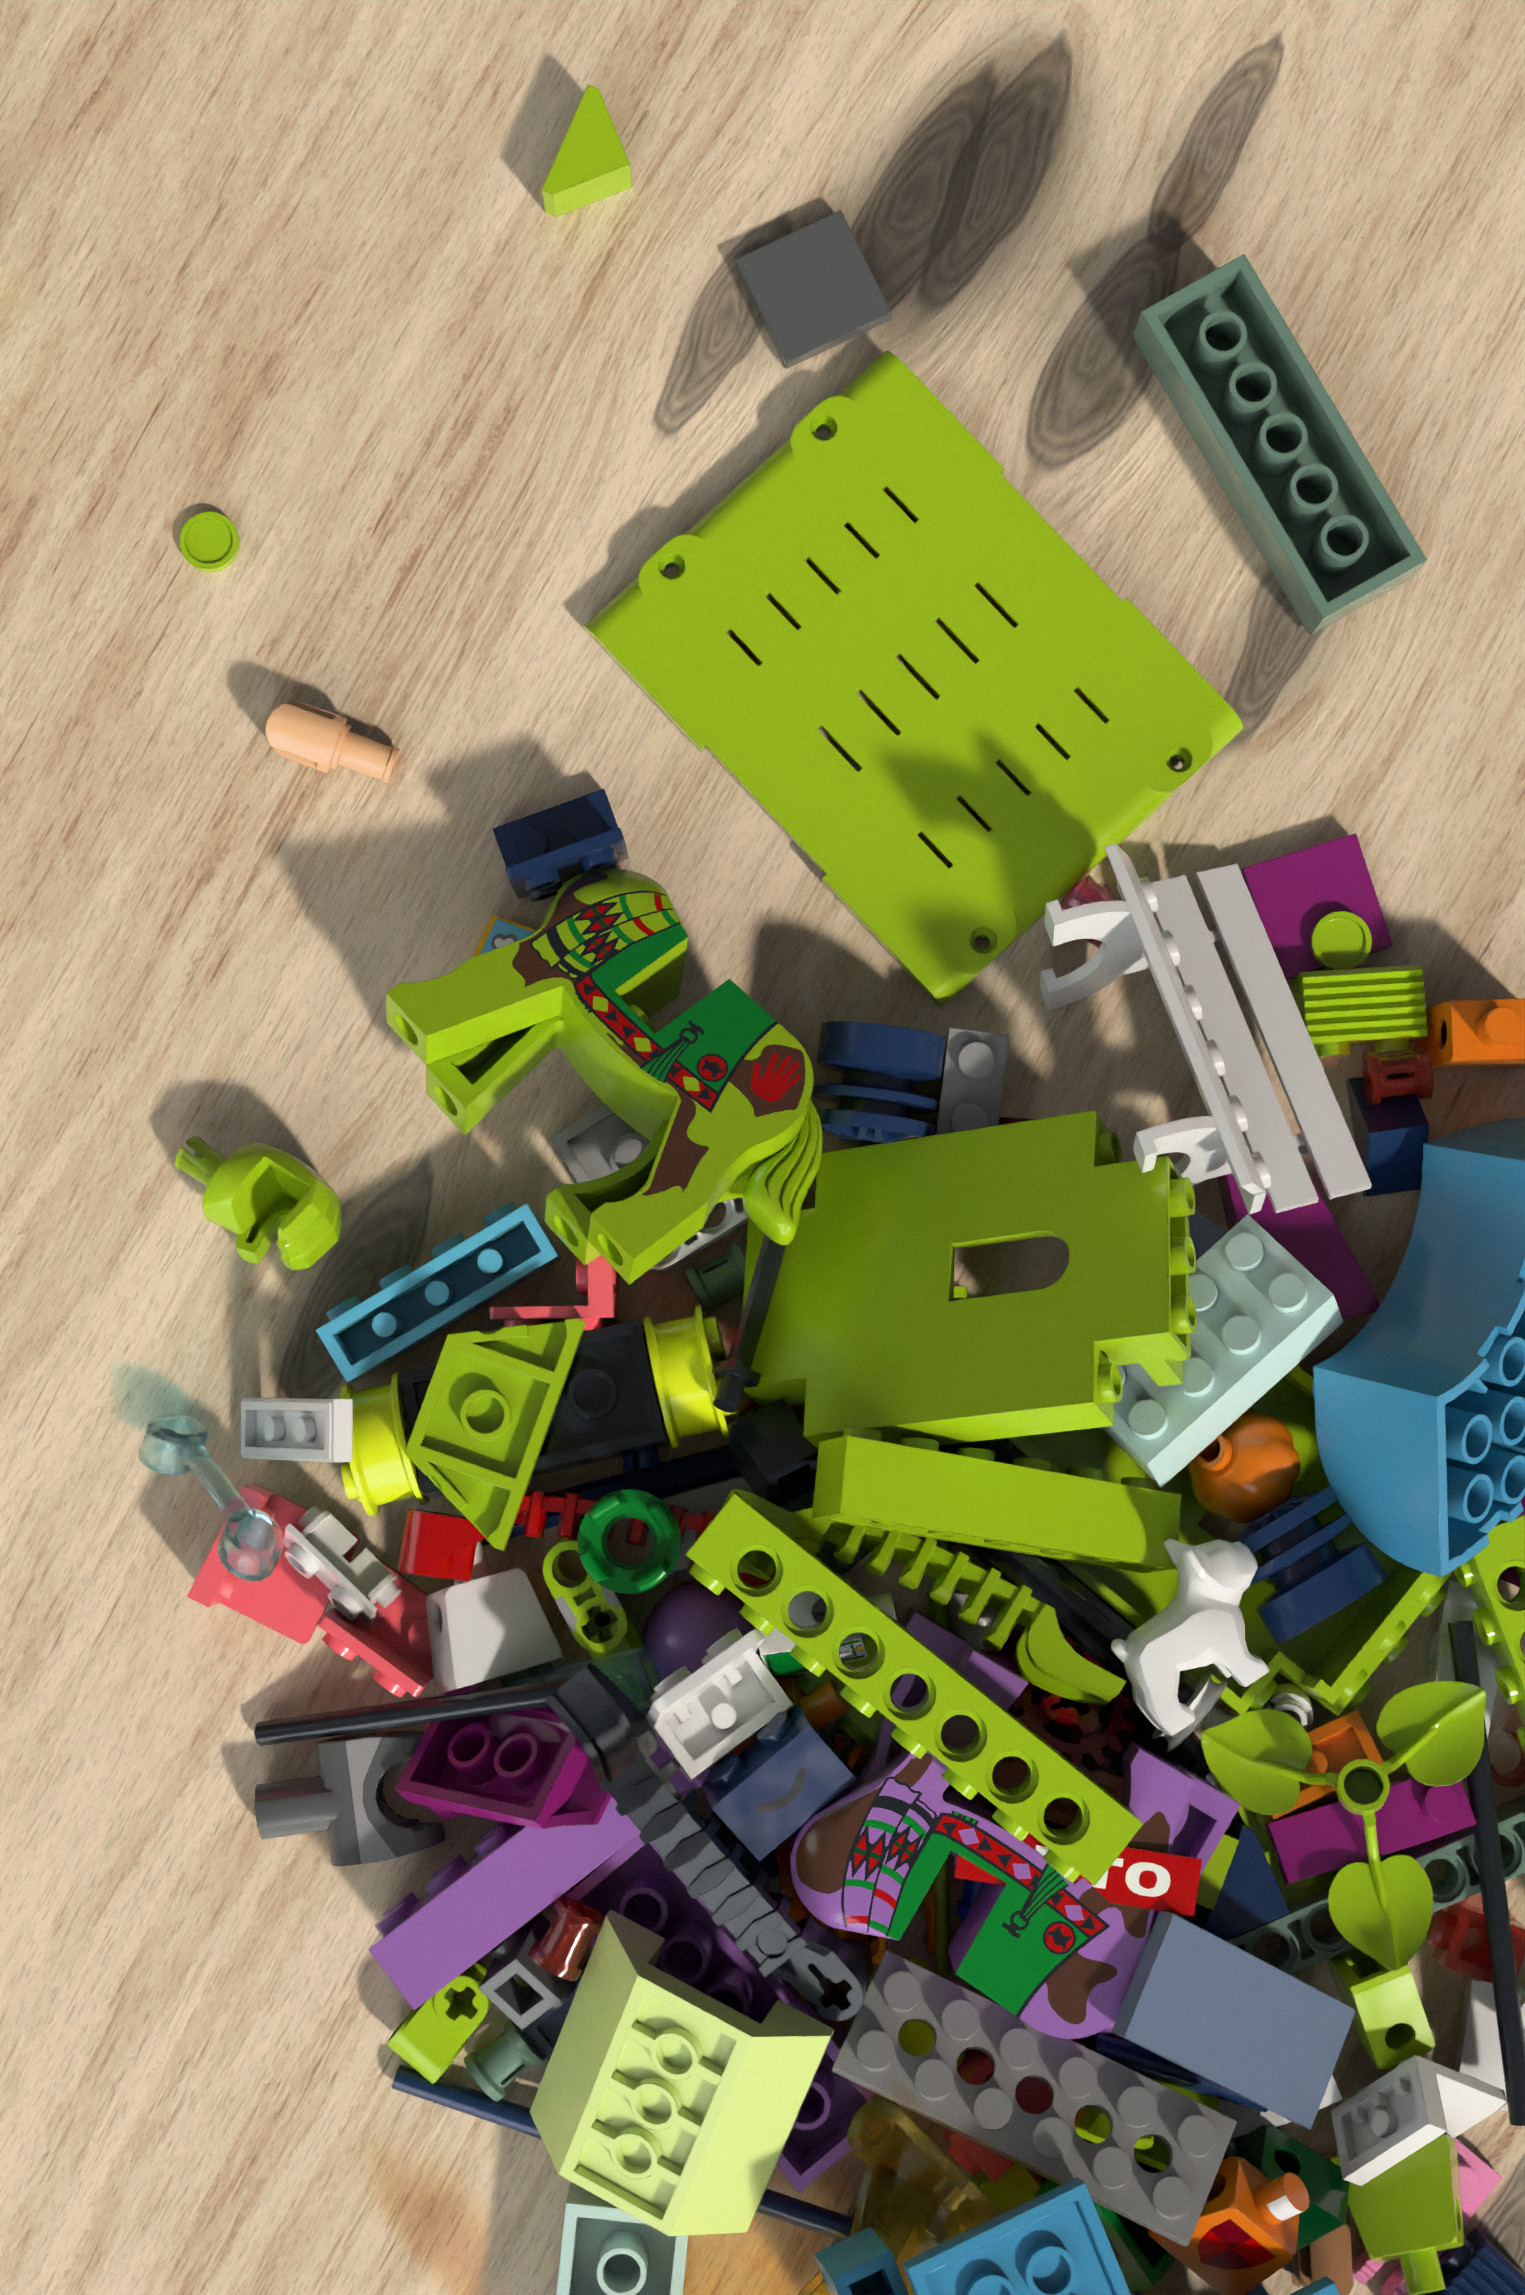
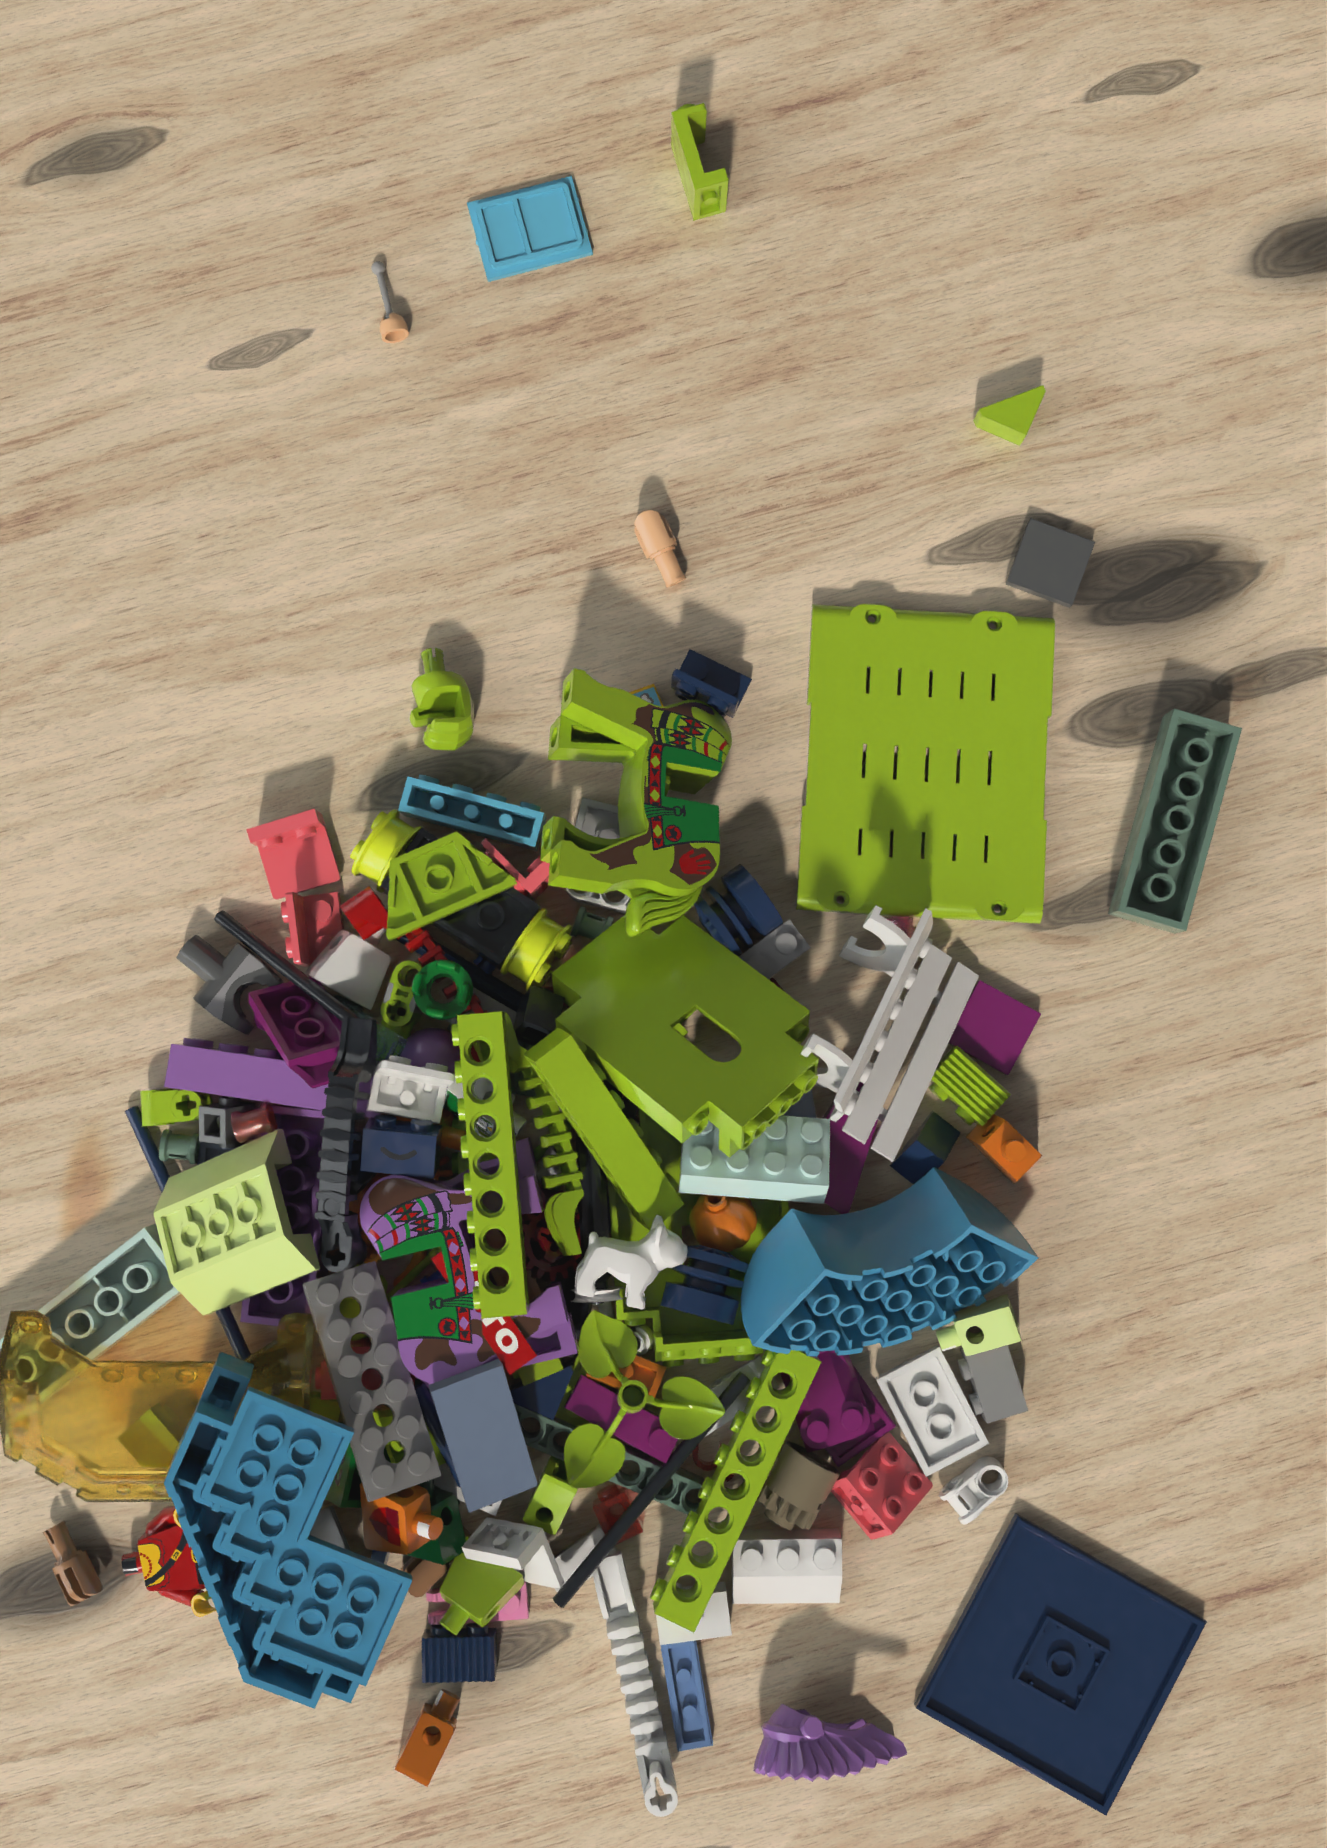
camera: 45 degrees right, 0 degrees up
clear light blue piece [138,1413,284,1581] -> none
lime piece [179,511,240,572] -> none
white tile [241,1398,353,1462] -> none
white hinge [283,1506,402,1628] -> none
black sword [712,1234,786,1413] -> none
lime piece [1310,911,1372,970] -> none
clear red bush [1362,1045,1434,1105] -> none

